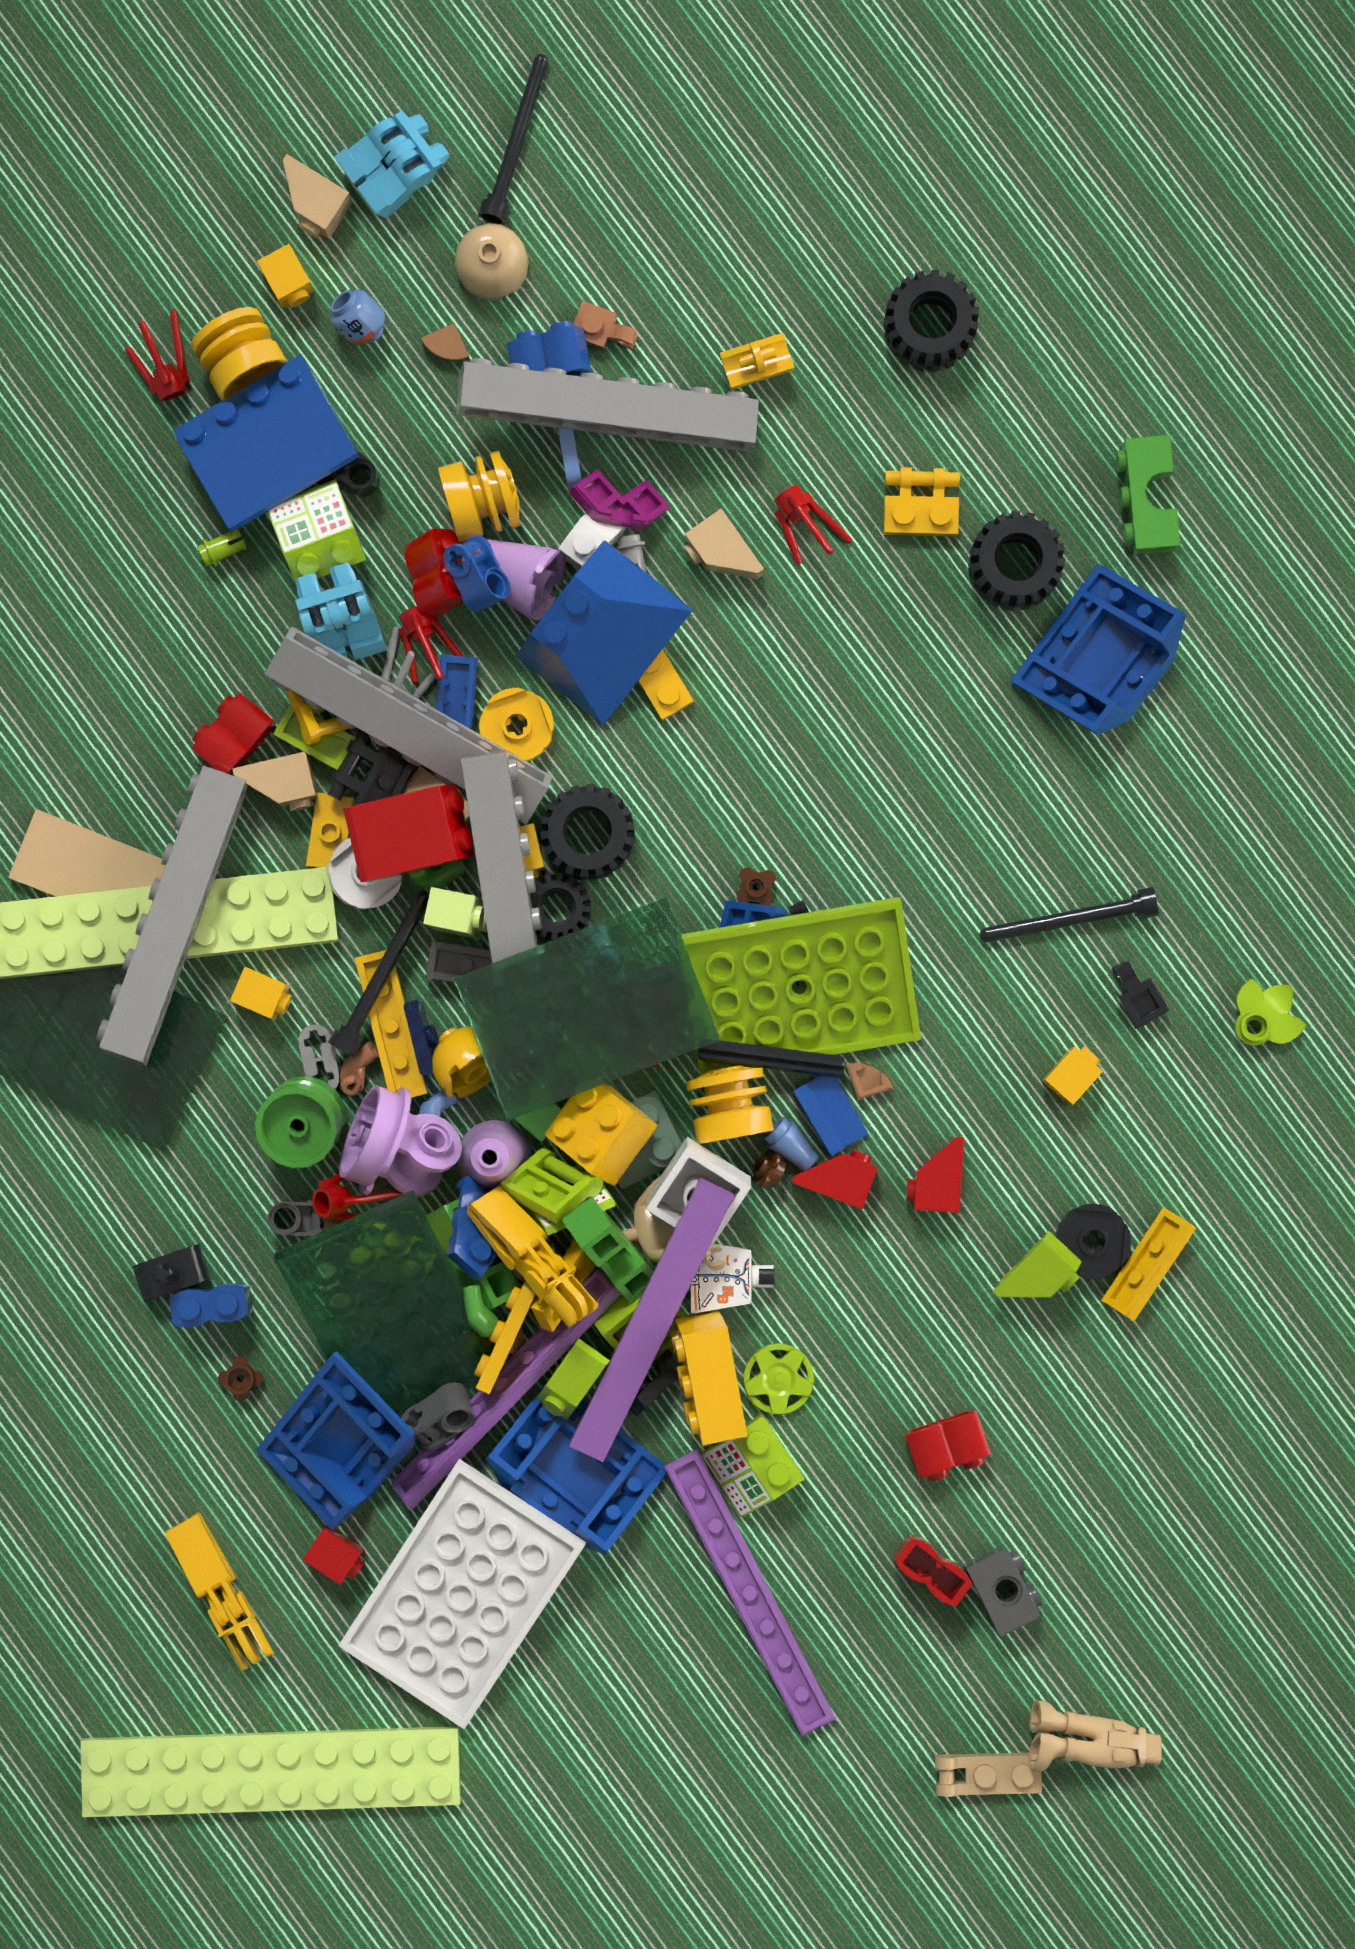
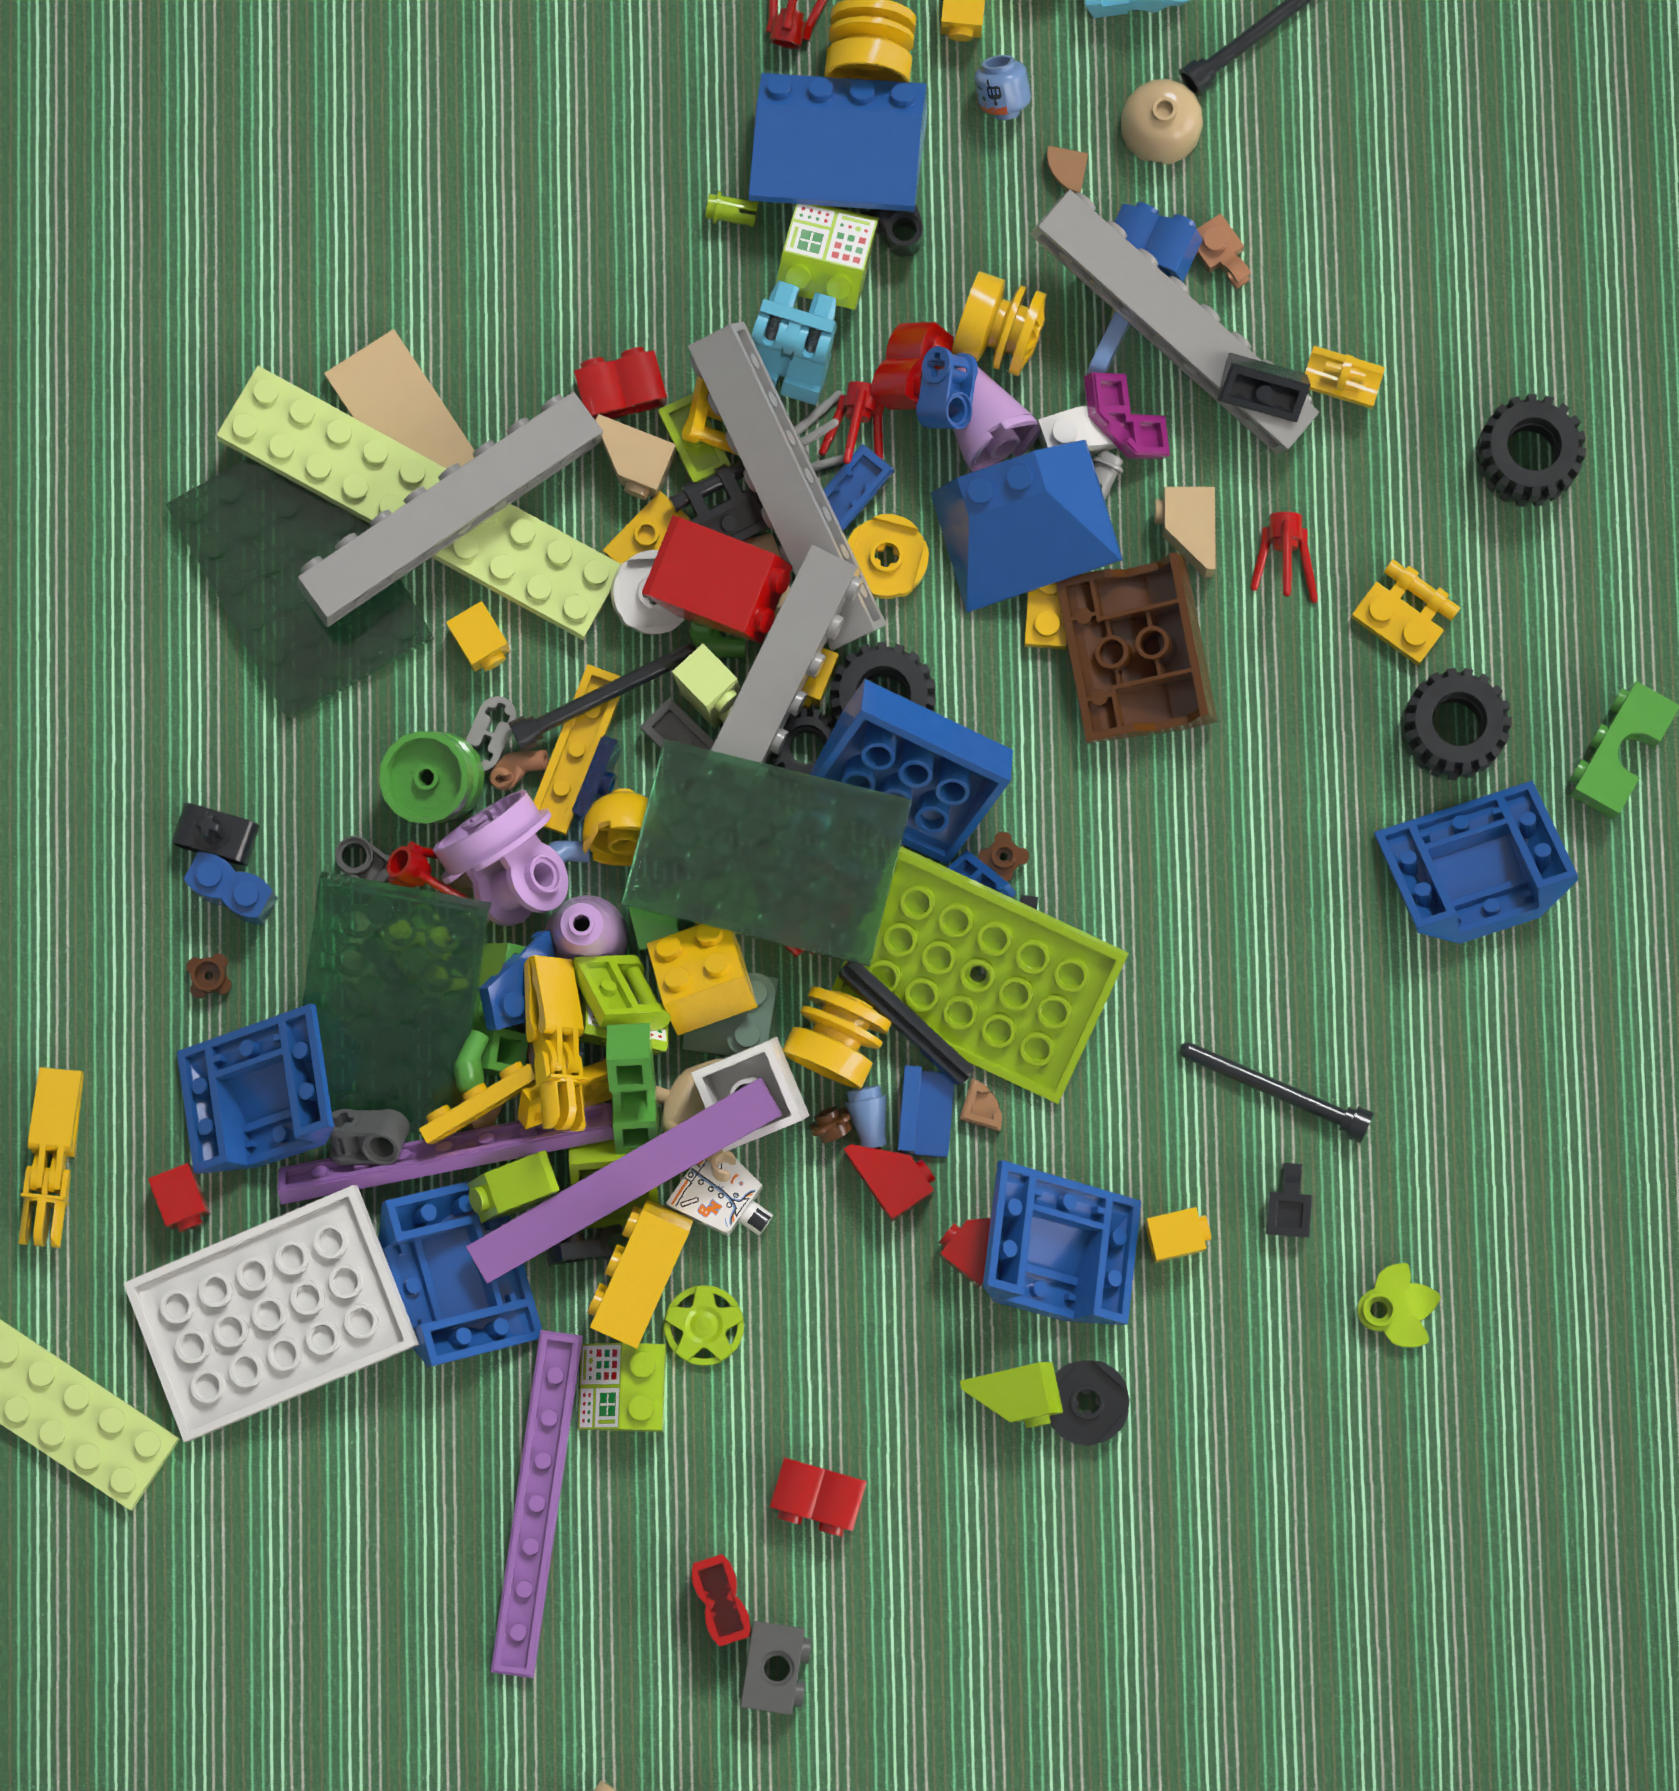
camera: 30 degrees right, 5 degrees down
yellow plate [1101,1207,1196,1322] -> none
none -> blue slope [800,679,1013,865]
none -> blue slope [983,1160,1141,1325]
none -> reddish brown piece [1056,552,1218,743]
none -> black slope [1217,353,1311,422]

